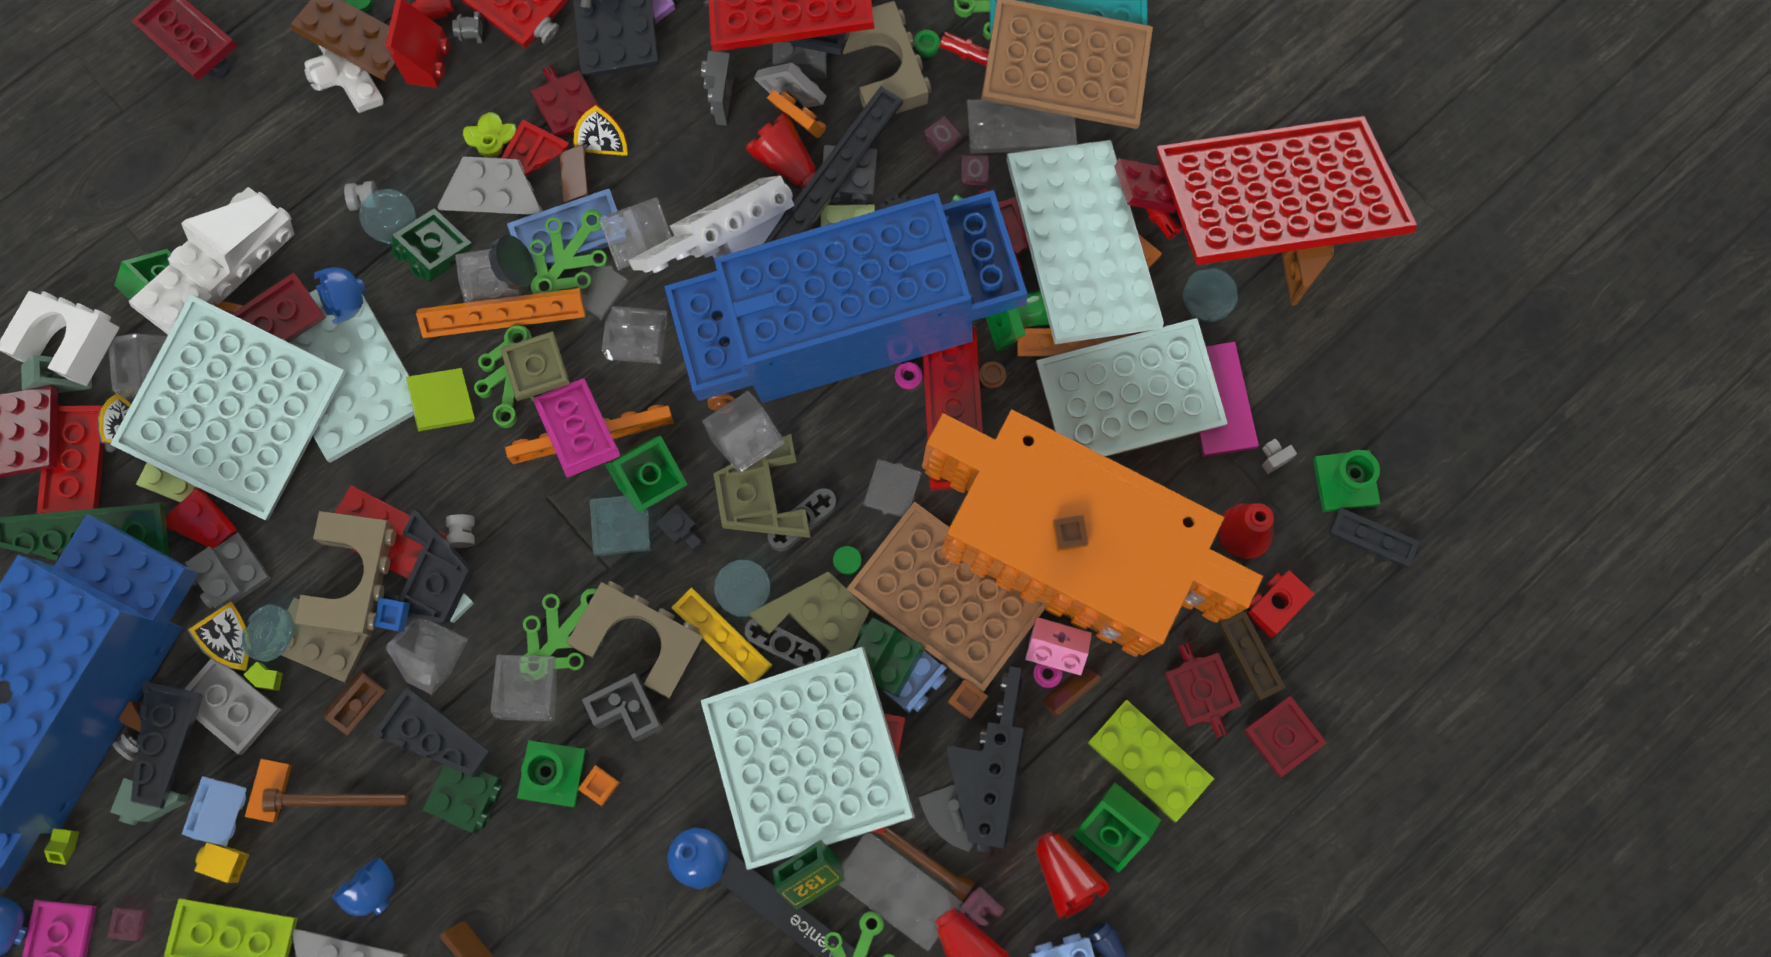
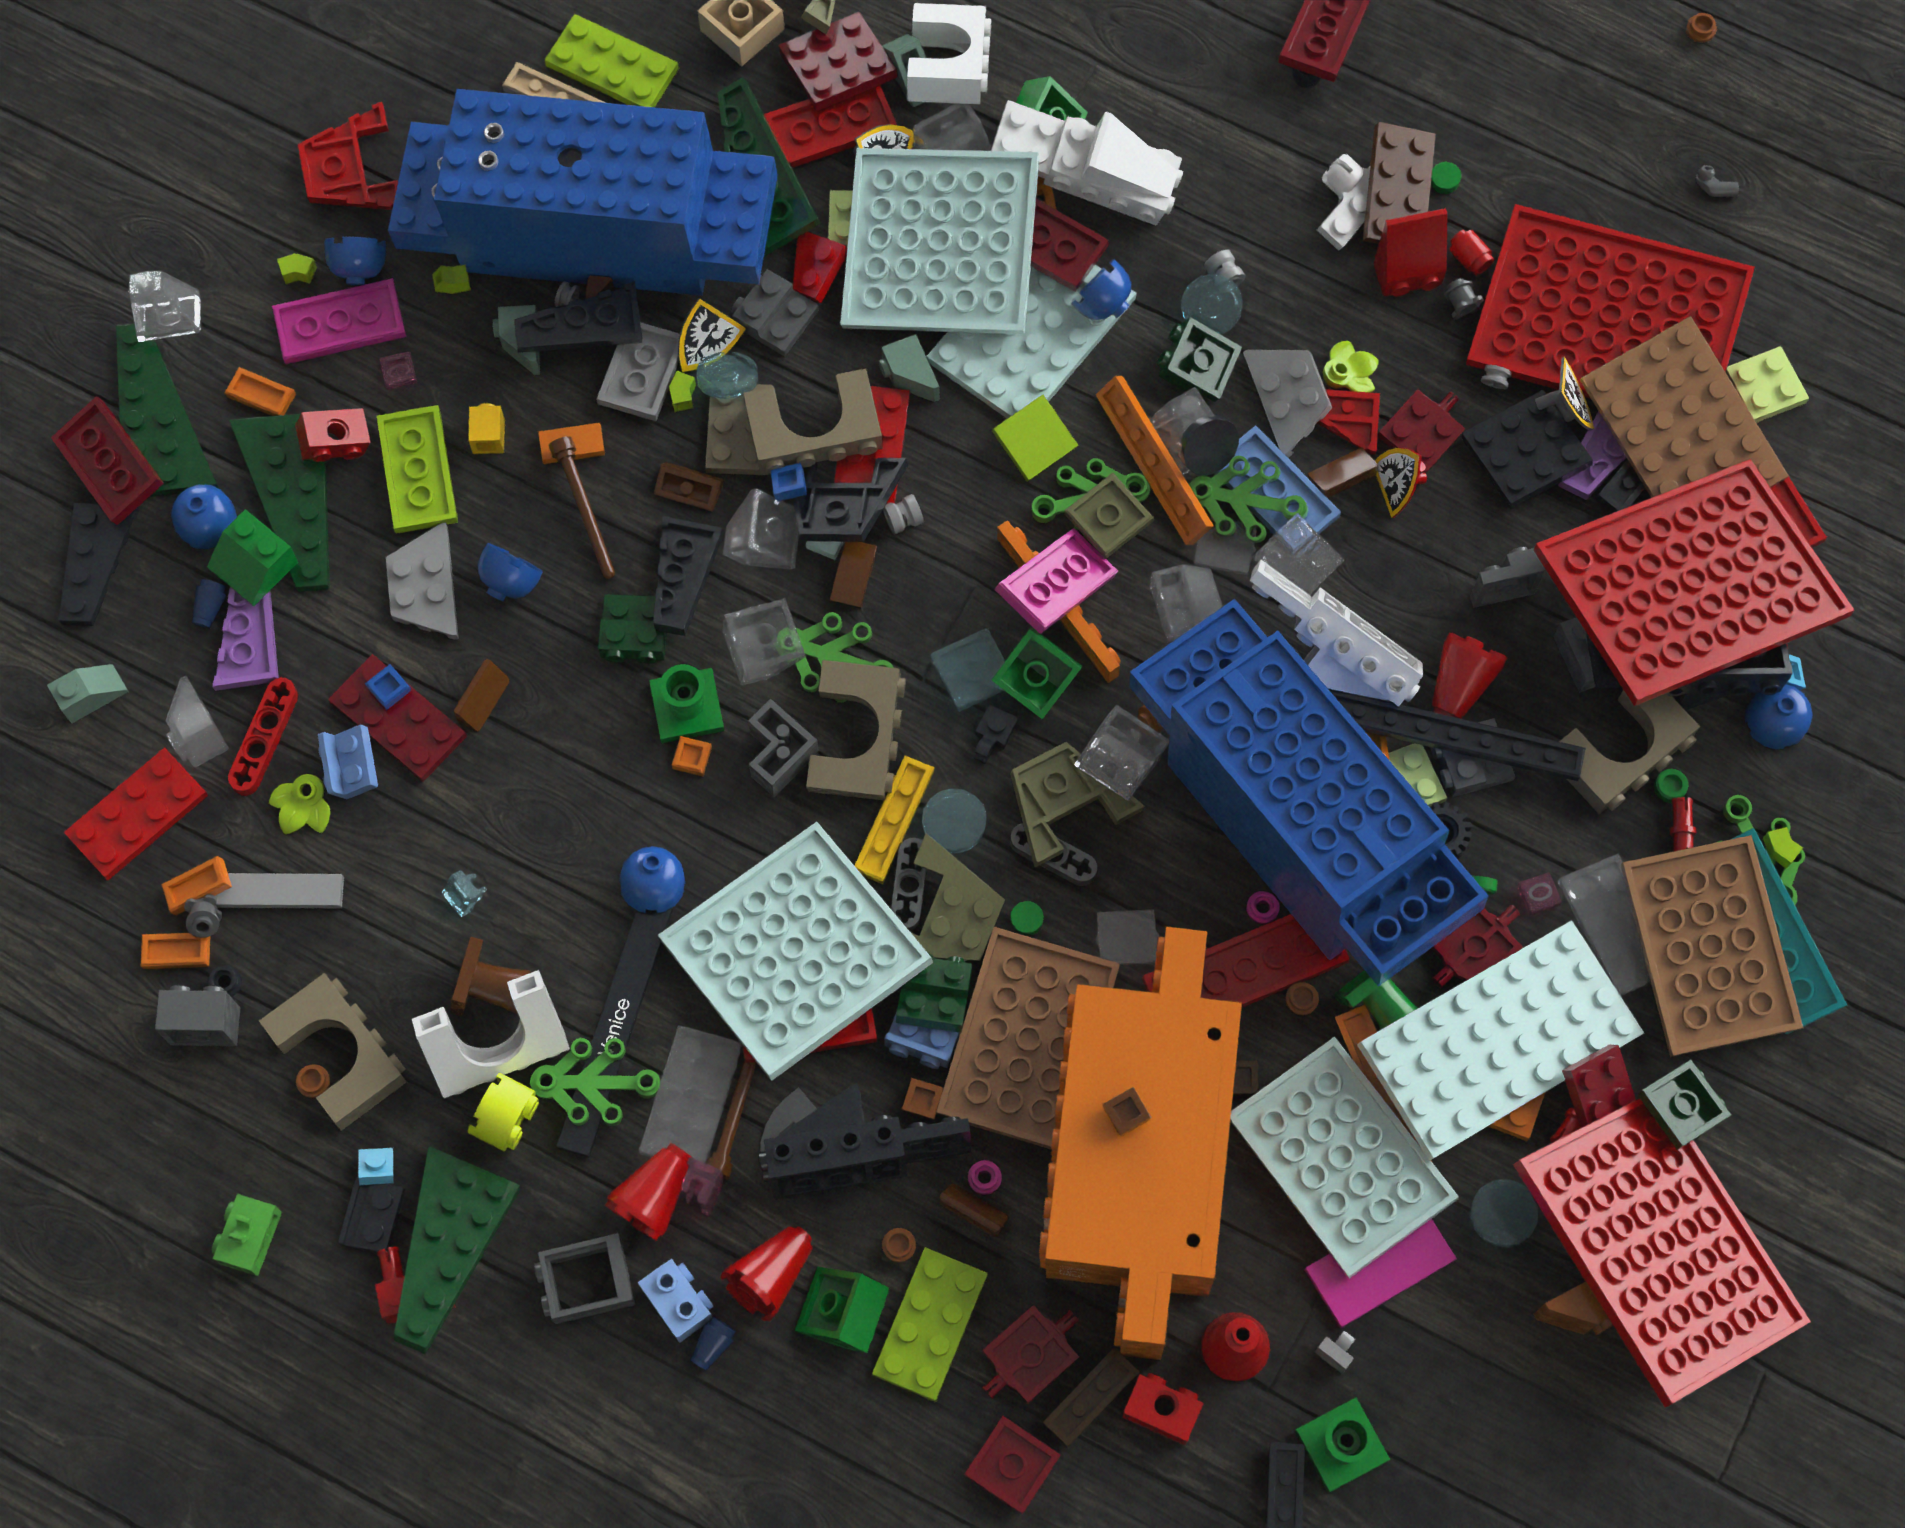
camera: 70 degrees right, 5 degrees down
light blue brick [182,776,247,846] -> none
light grey plate [754,63,827,108] -> none
orange plate [767,89,827,138] -> none
dark green brick [773,840,845,910] -> none
clear pink tile [924,116,961,154] -> none
bright pink brick [1025,617,1092,675] -> none
none -> reddish brown slope [830,542,878,607]
none -> sand green slope [878,334,940,402]
none -> dark orange plate [882,1228,916,1263]
none -> plate [1637,1060,1731,1150]

